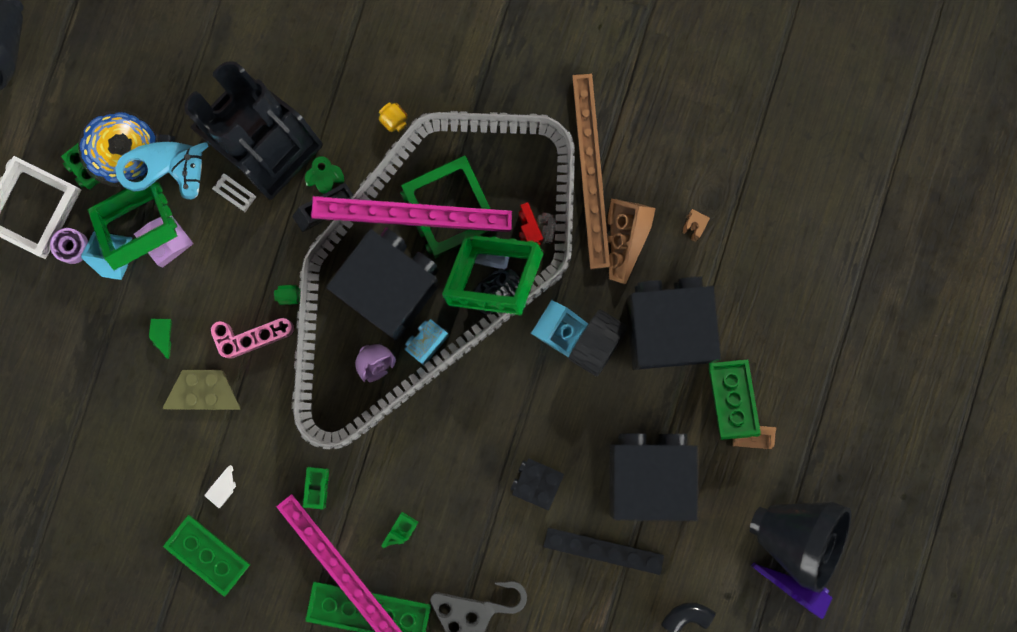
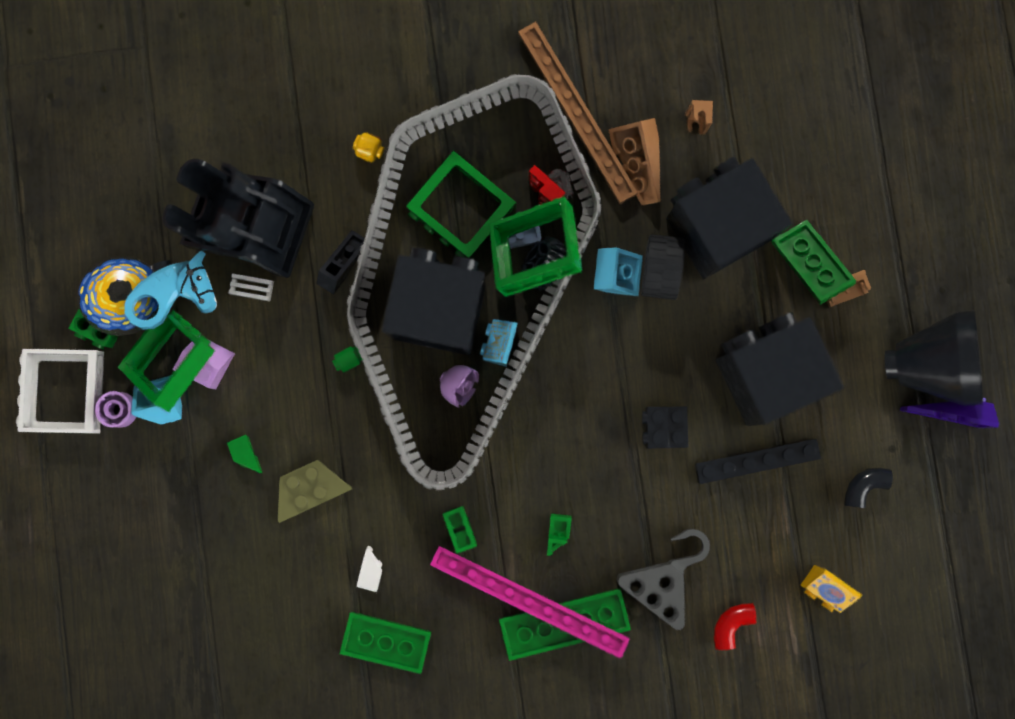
camera: 25 degrees left, 0 degrees up
bright pink beam [211,318,294,359] -> none
green plate [305,156,344,194] -> none
dark pink plate [311,197,512,232] -> none

